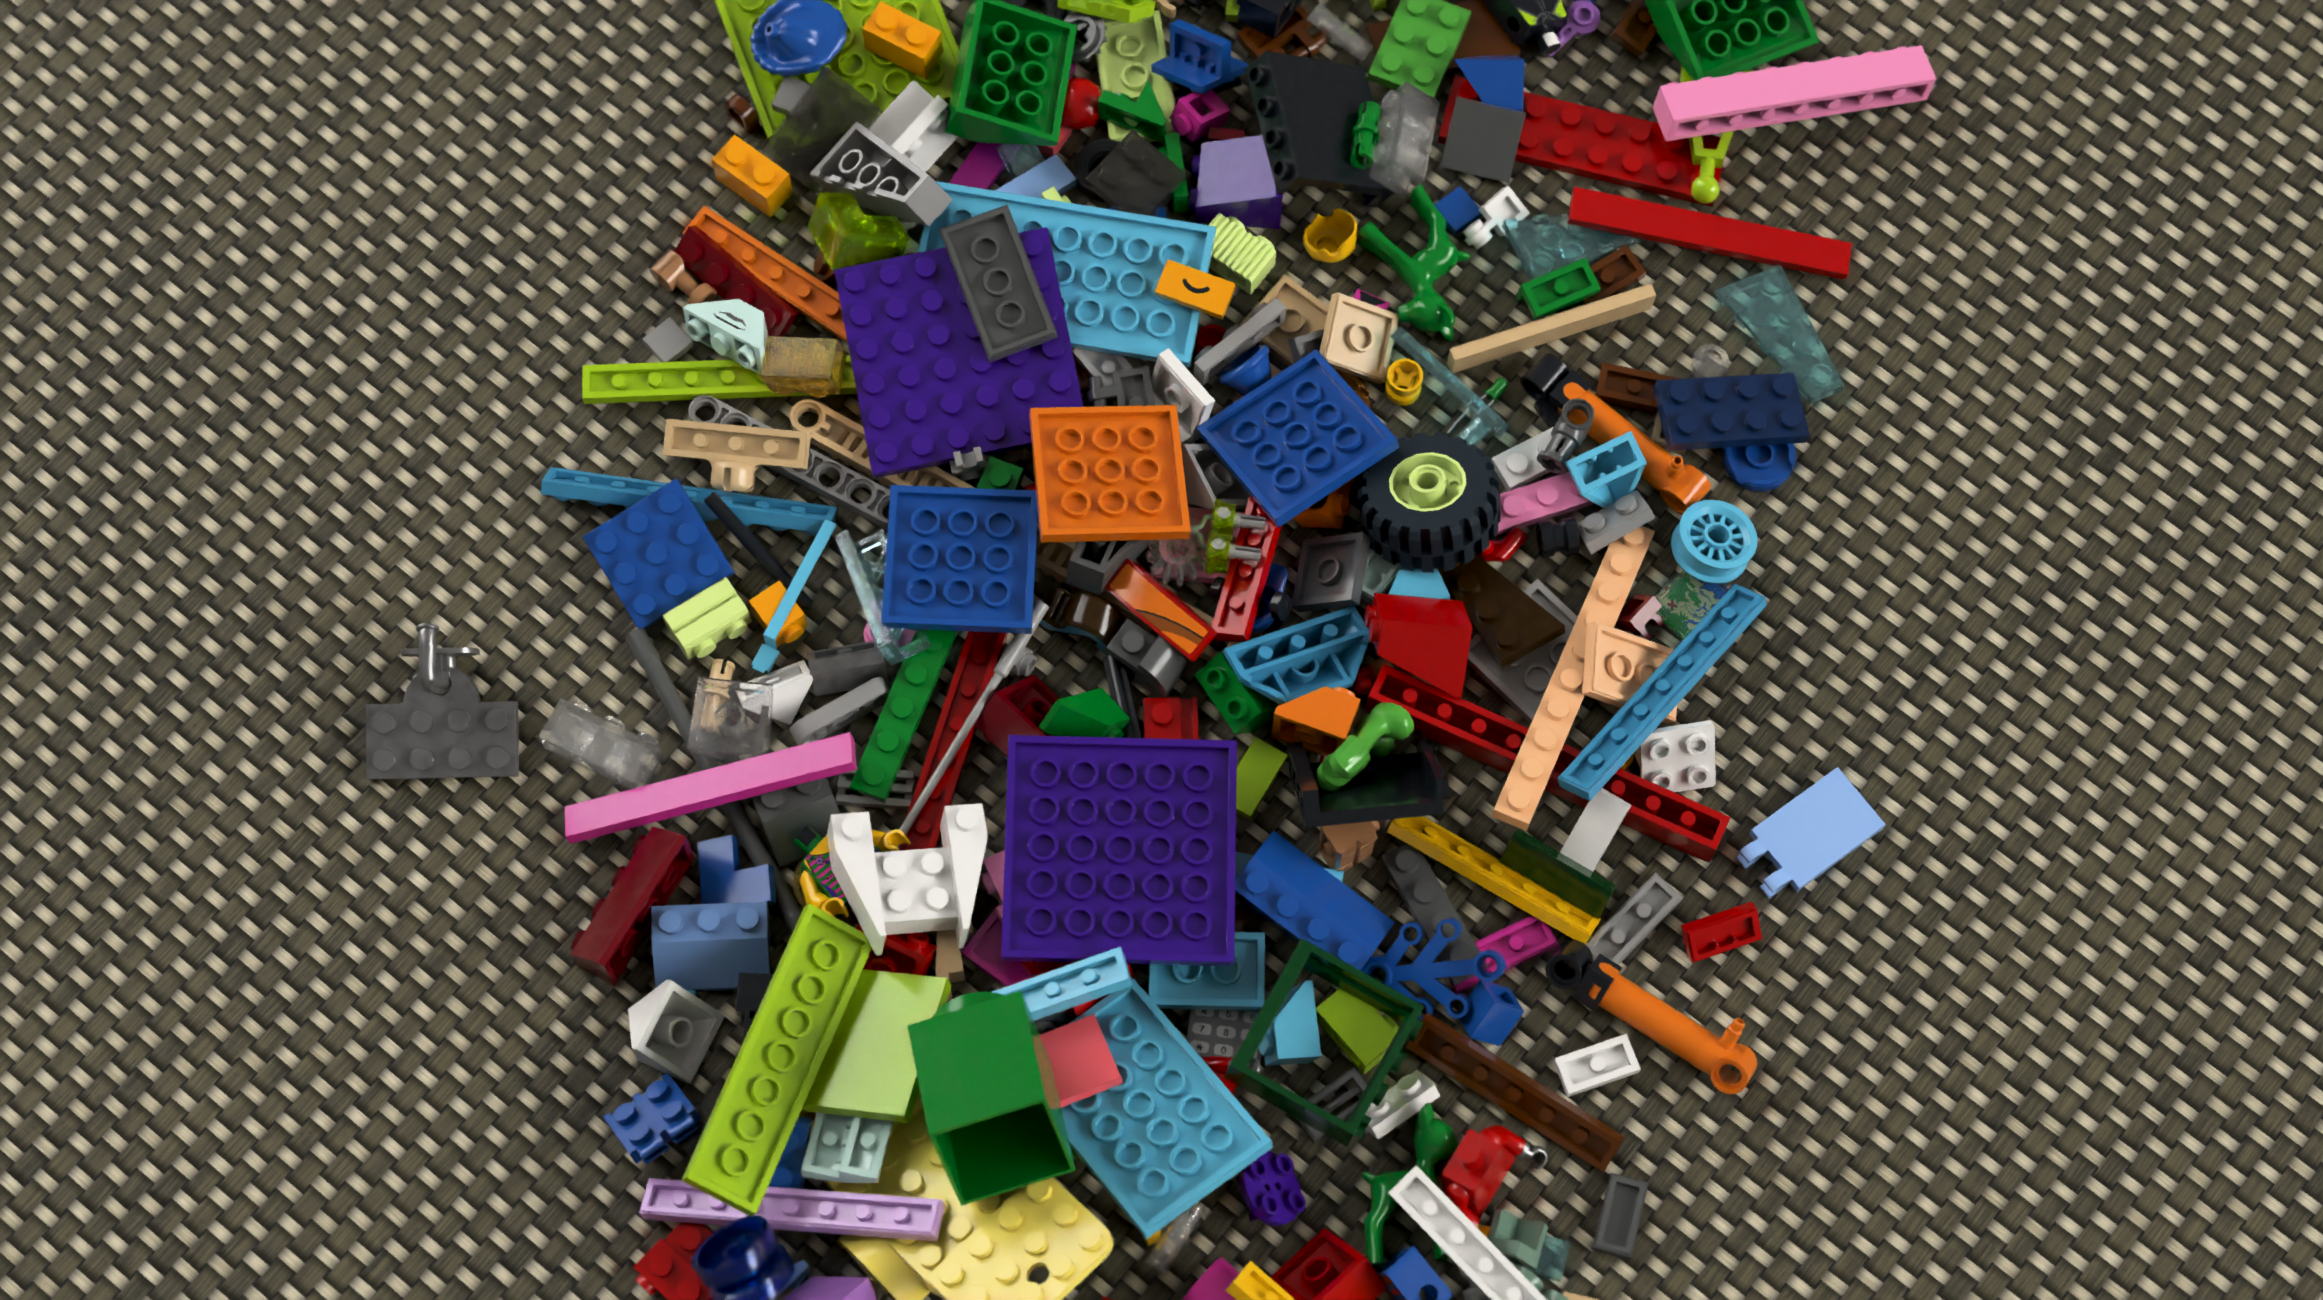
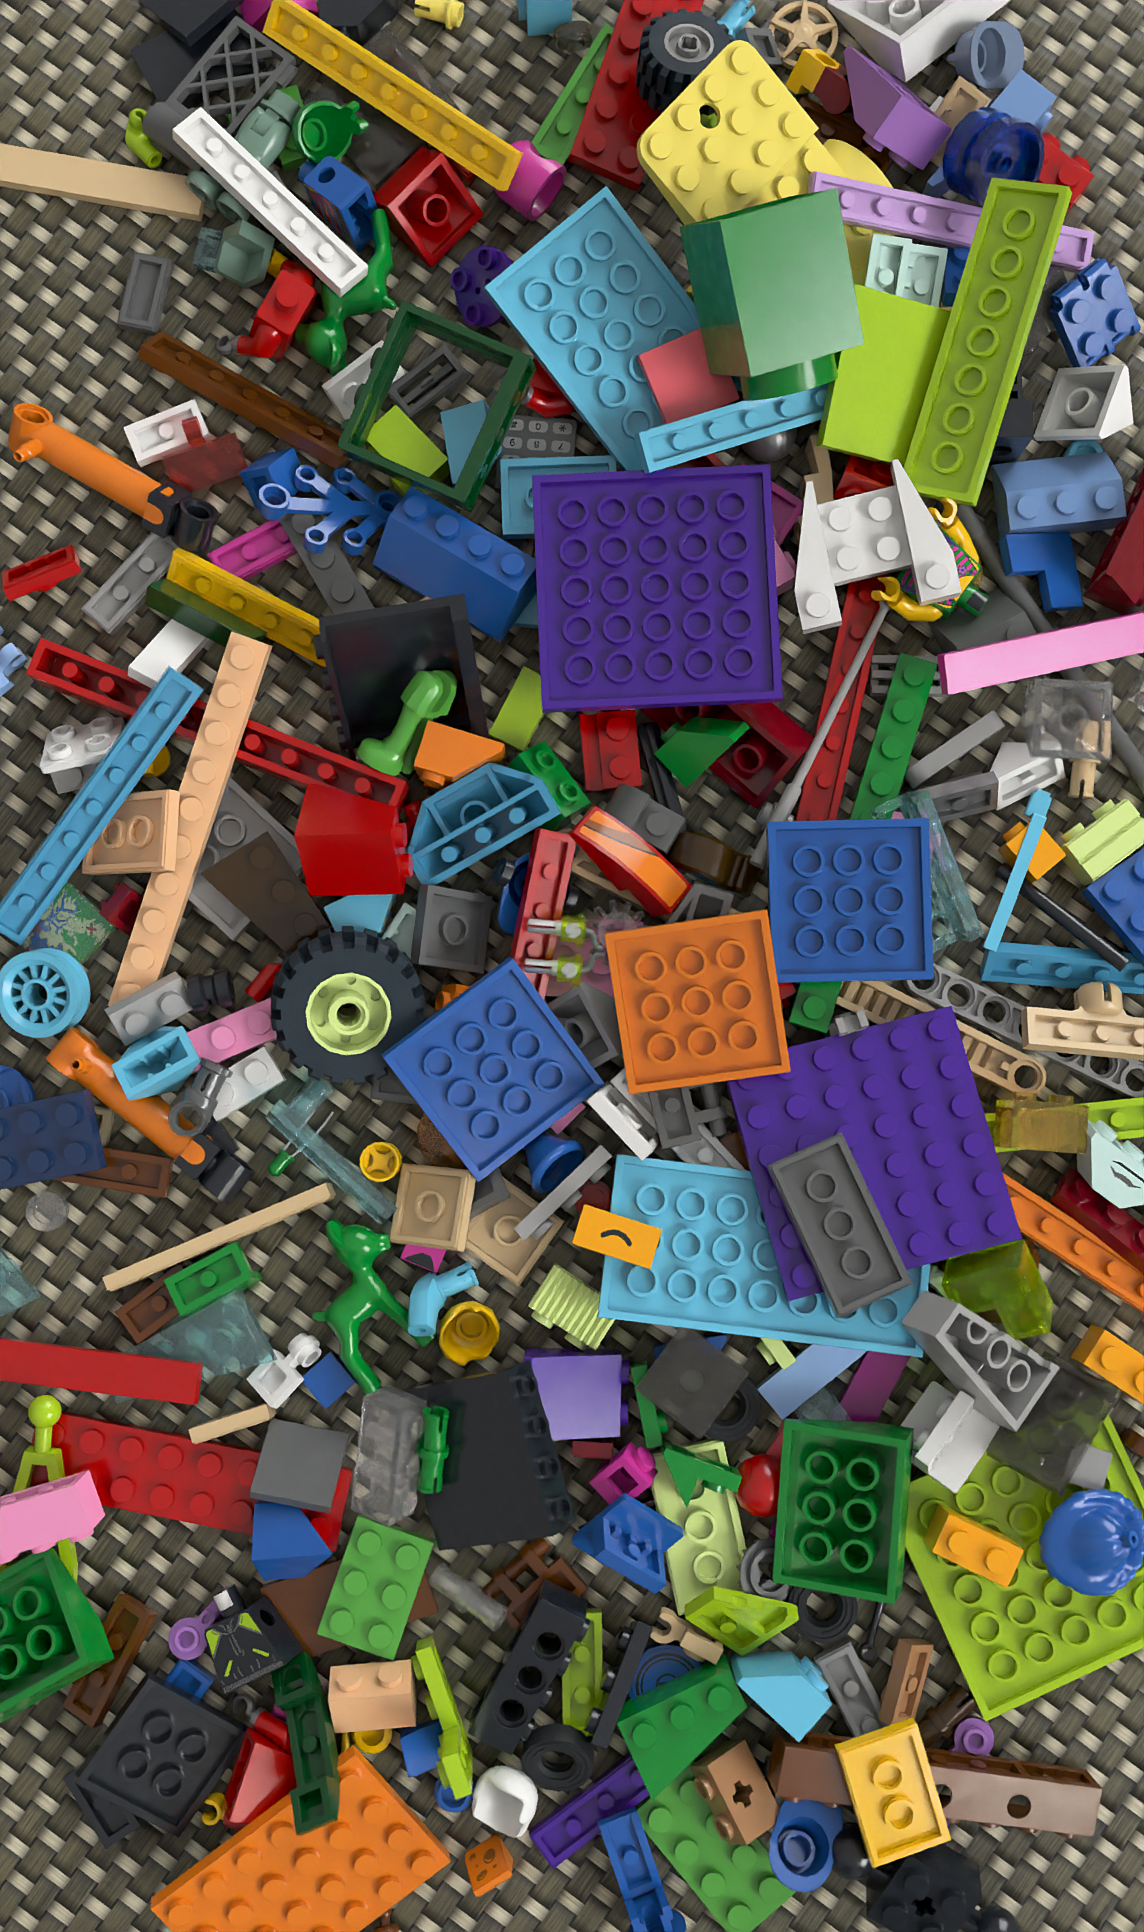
camera: 175 degrees right, 15 degrees up
none -> clear red plate [162,416,248,492]
none -> tan tile [188,1402,277,1444]
none -> medium azure arm [408,1261,479,1337]

